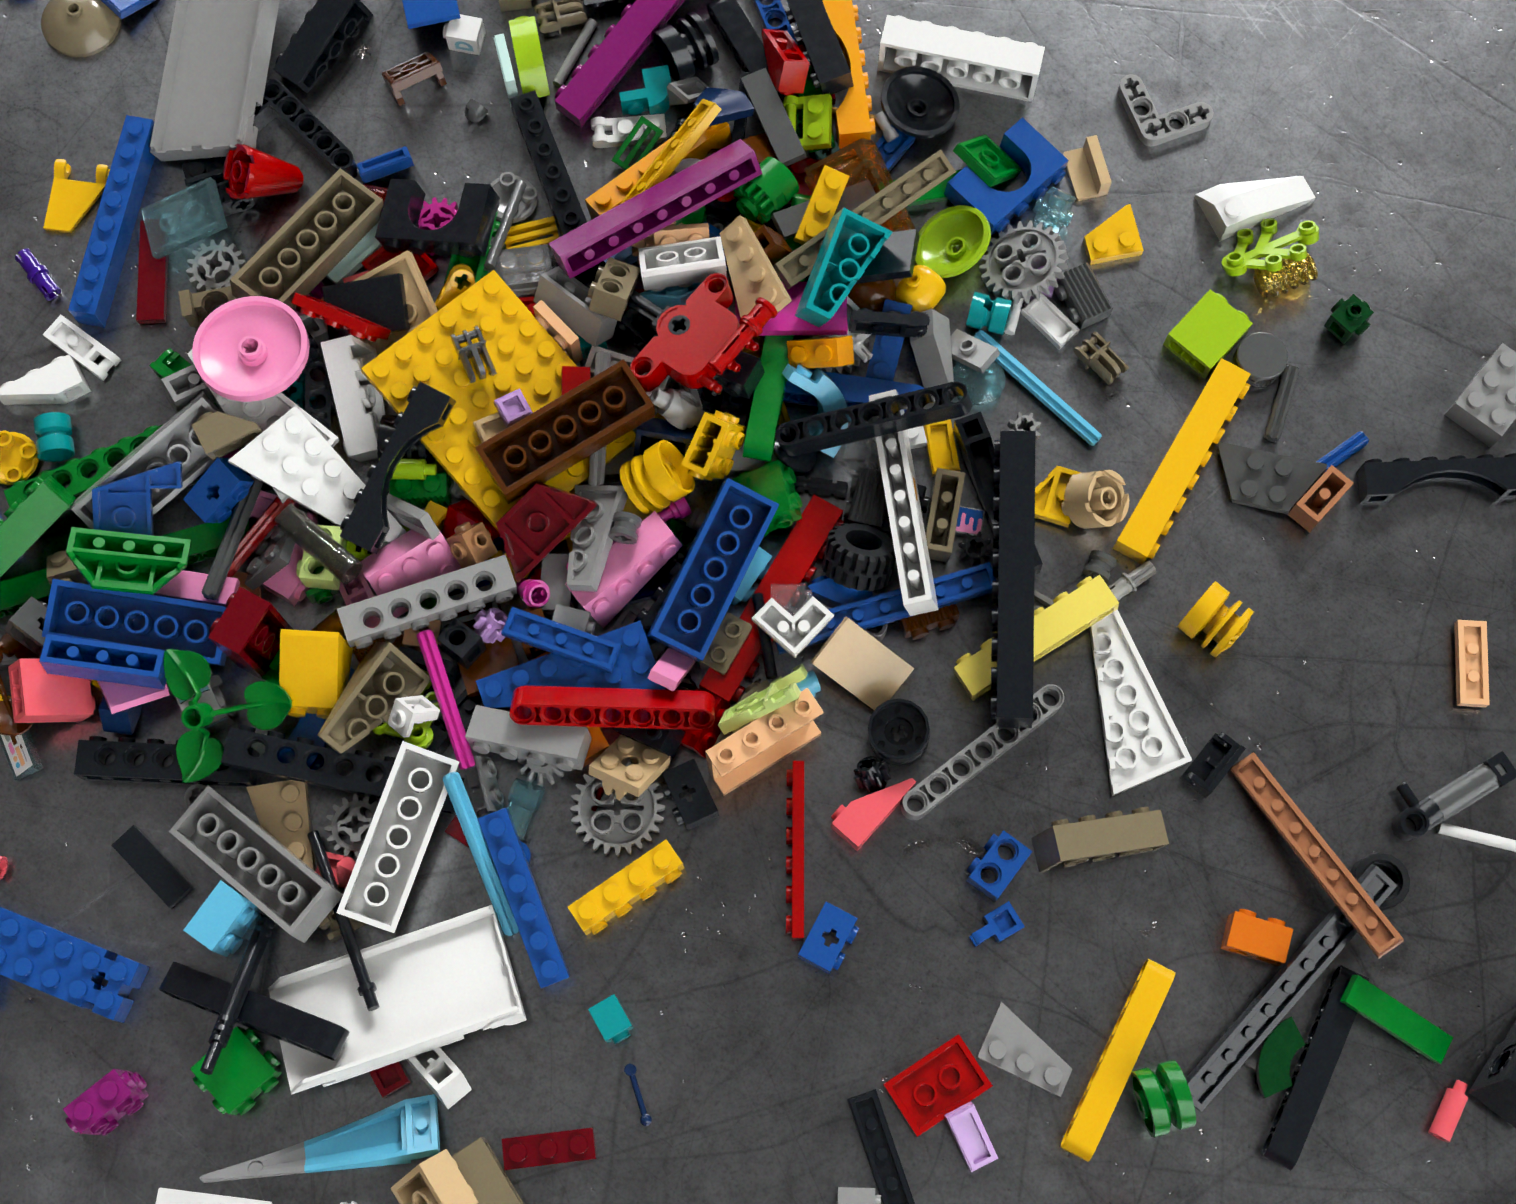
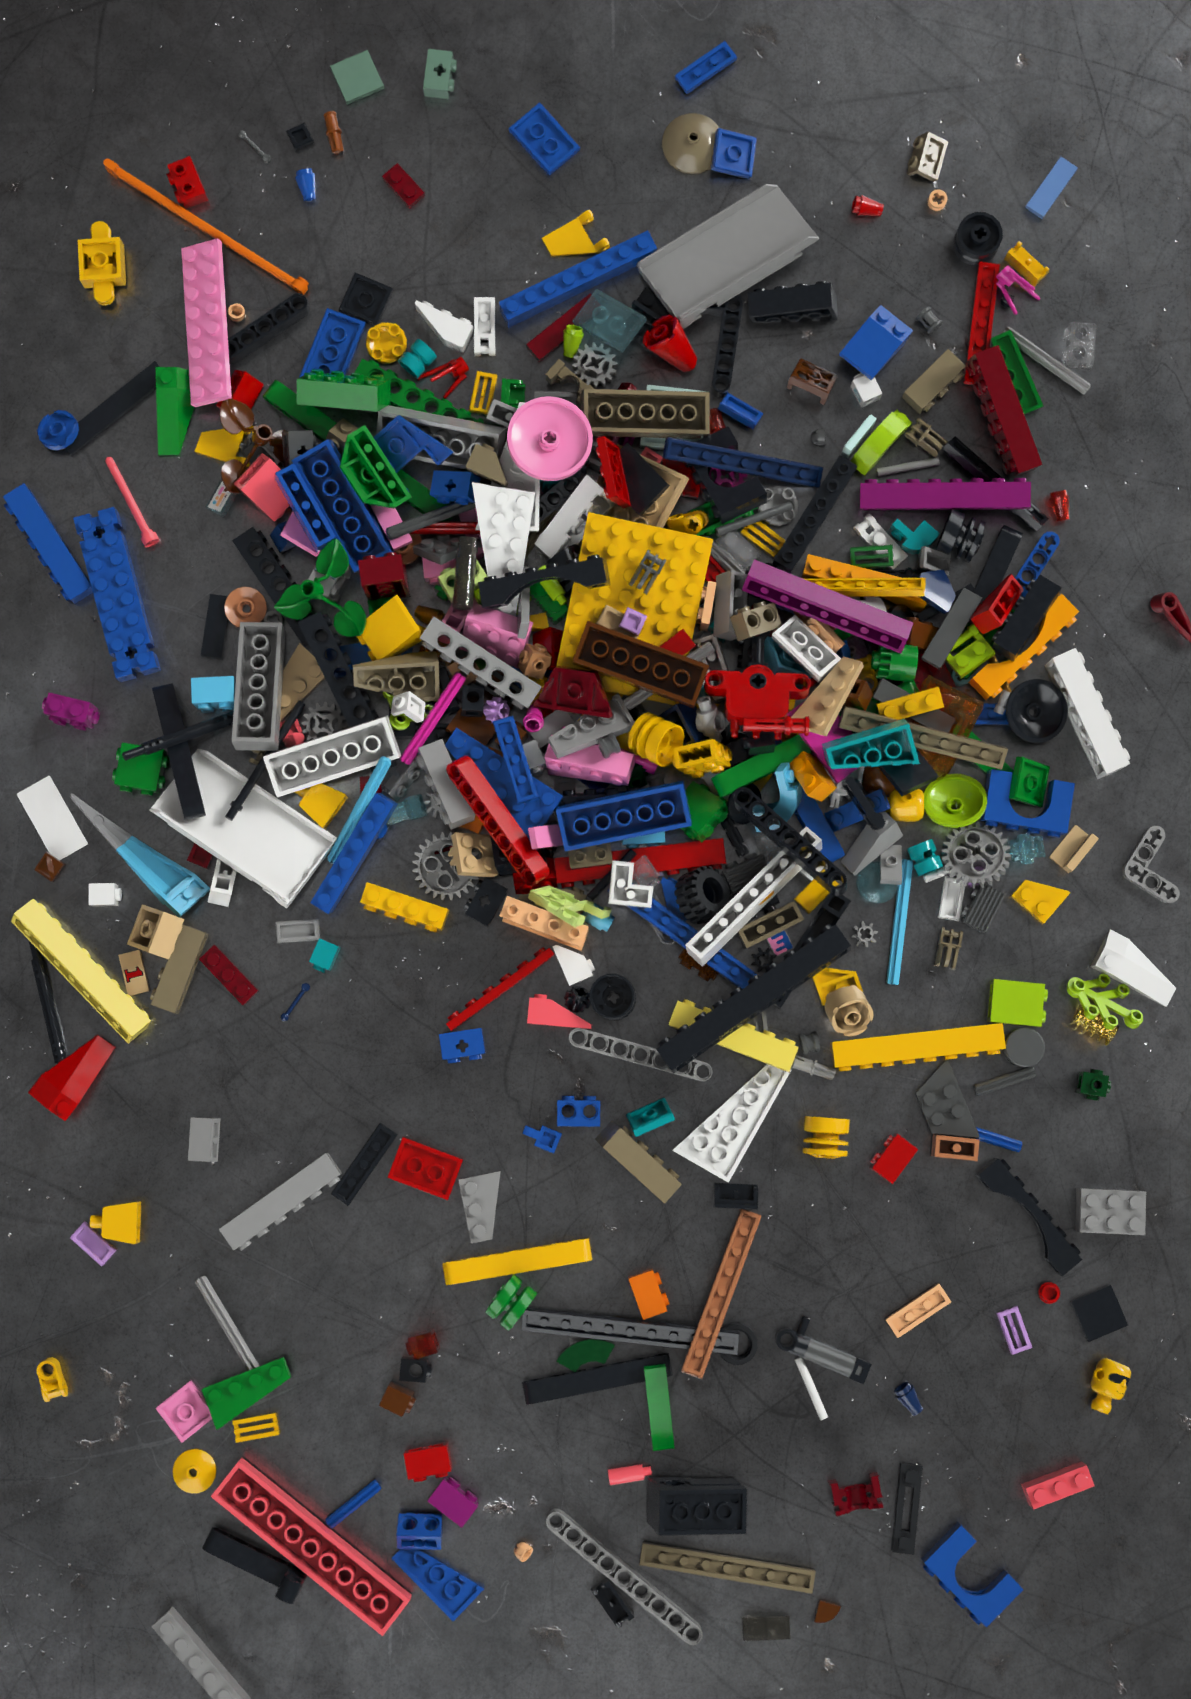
camera: 50 degrees right, 10 degrees up
dark purple pin [15,248,61,301] -> none
tan tile [810,616,914,711] -> none
lavender tile [944,1101,998,1172] -> none
none -> nougat dish [224,587,267,628]
none -> light grey tile [276,919,320,943]
none -> yellow torso [295,783,348,830]
none -> red plant [417,357,469,399]
none -> yellow tile [469,371,498,416]
none -> white slope [552,945,595,986]
none -> lime cone [563,325,584,358]
none -> teal tile [626,1098,675,1137]
none -> dark blue tile [662,437,823,488]
none -> red brick [869,1133,918,1184]

